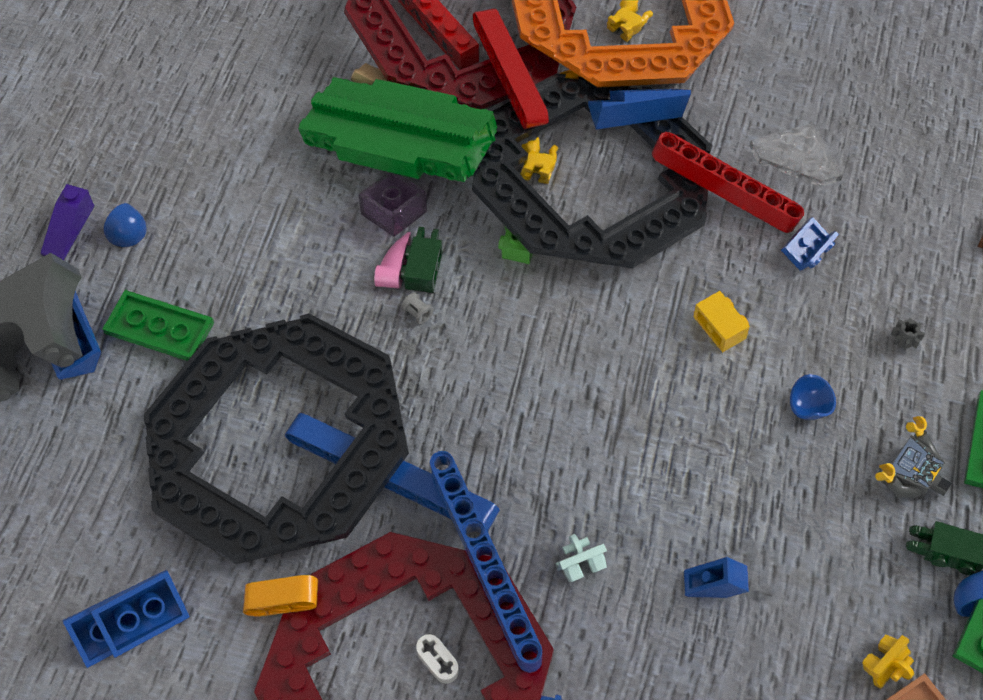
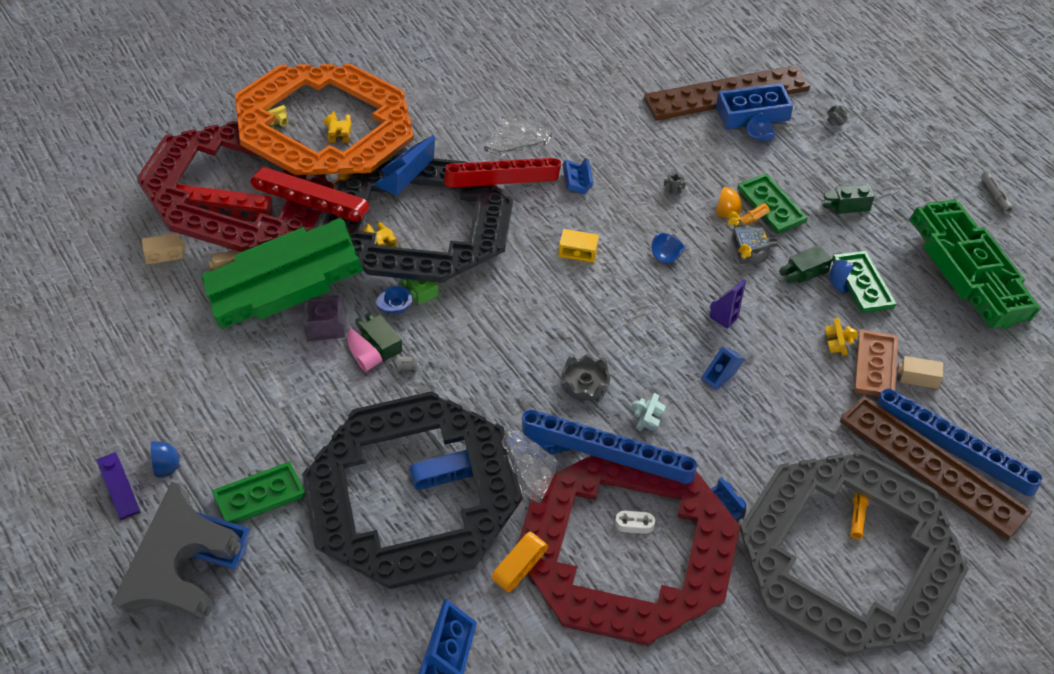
camera: 50 degrees left, 10 degrees down
none -> tan brick [142,233,186,264]
none -> blue piece [376,286,412,314]
none -> clear plate [501,425,560,503]
none -> dark grey plate [561,354,611,400]
none -> dark purple slope [709,279,746,329]
none -> light orange helmet [716,187,742,218]
none -> light orange axle [739,203,770,225]

